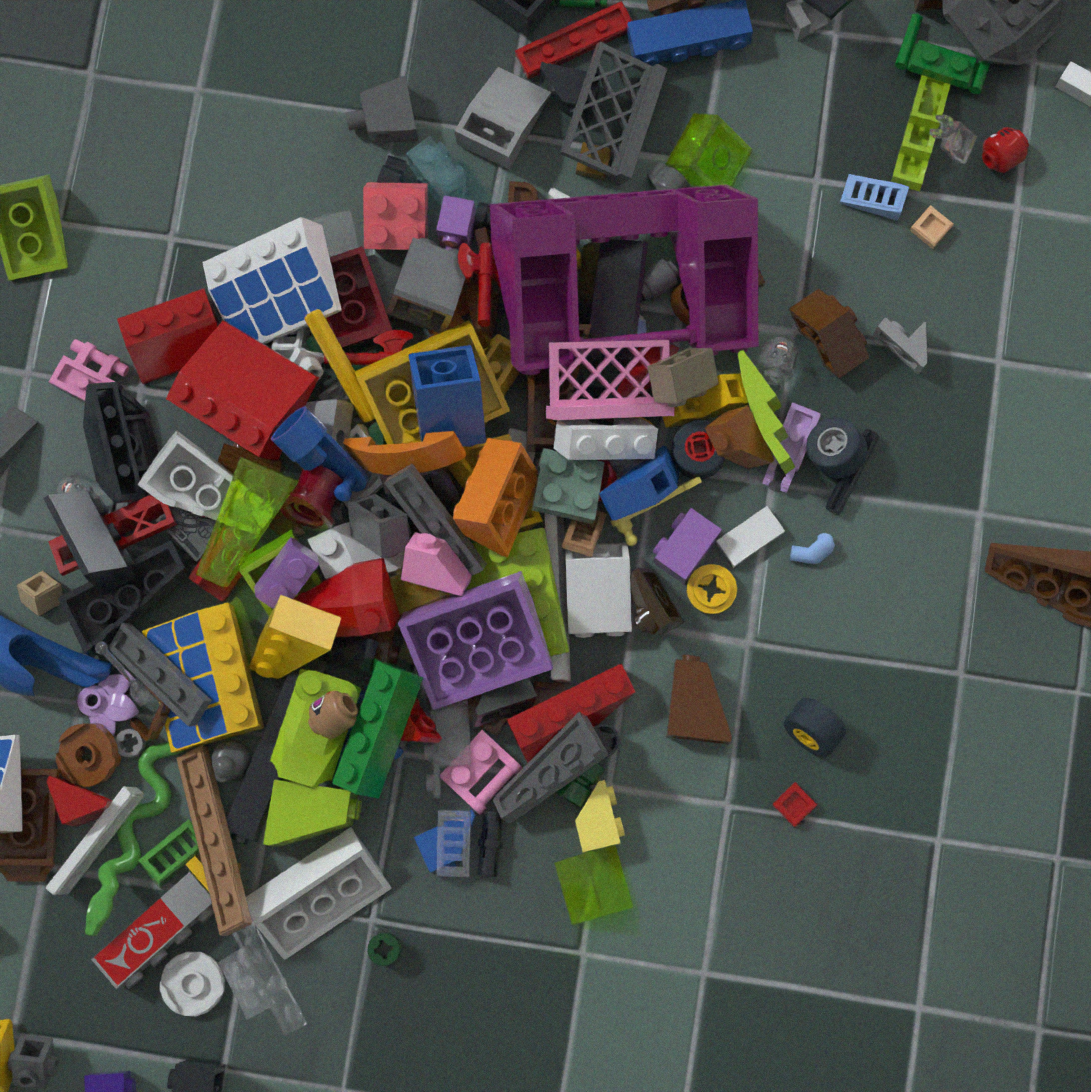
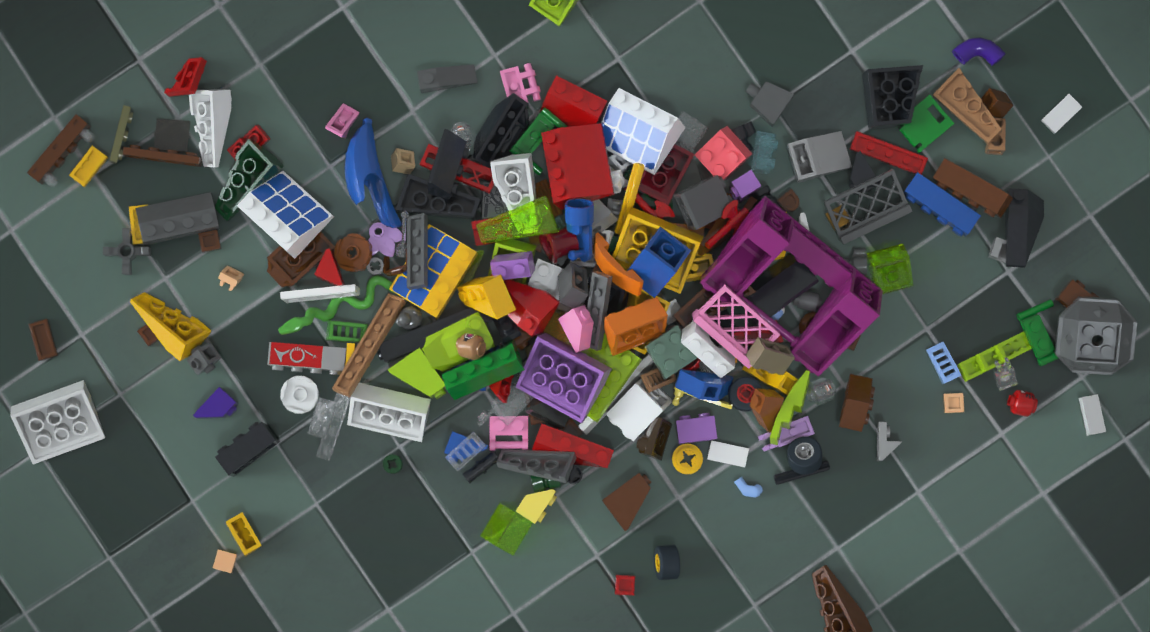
camera: 45 degrees right, 5 degrees up
none -> green plate [509,107,568,175]

